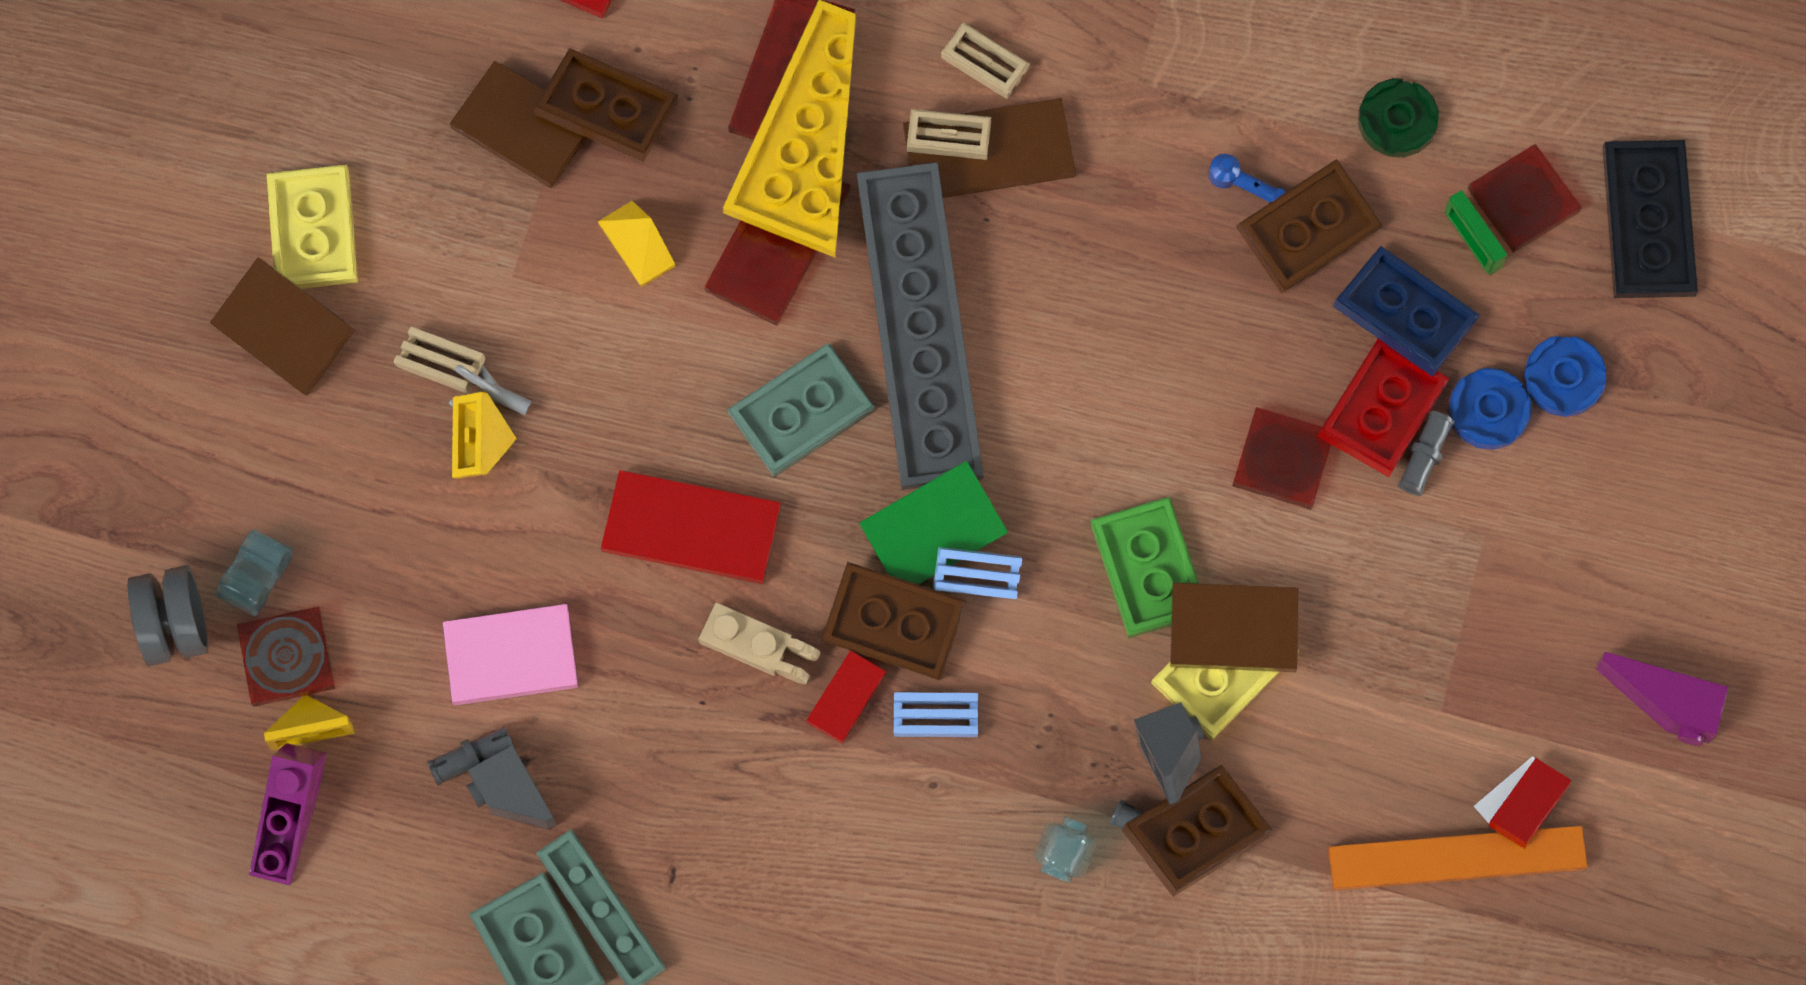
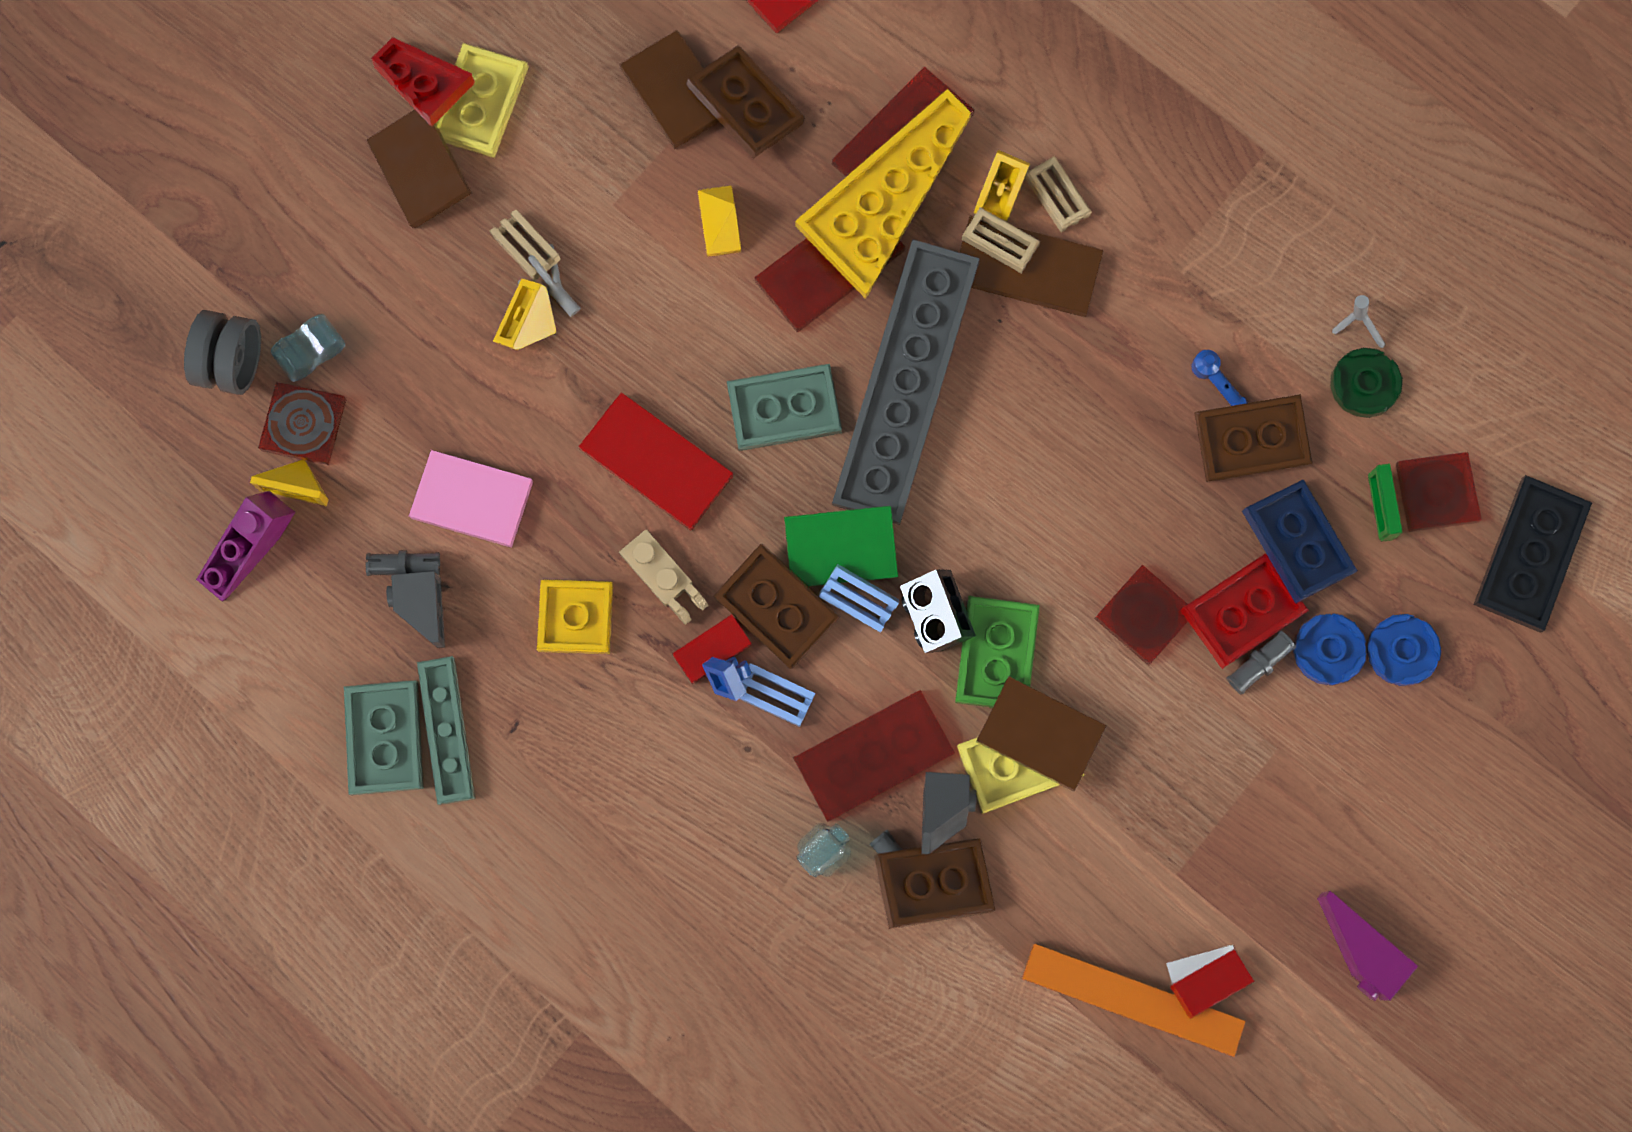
camera: 25 degrees right, 5 degrees up
none -> red wing [371,37,475,127]
none -> yellow tile [537,580,613,654]
none -> blue tile [702,657,752,701]
none -> clear red tile [793,690,955,823]
none -> brick [900,569,976,653]
none -> yellow slope [973,150,1030,222]
none -> light grey plant [1332,295,1385,348]

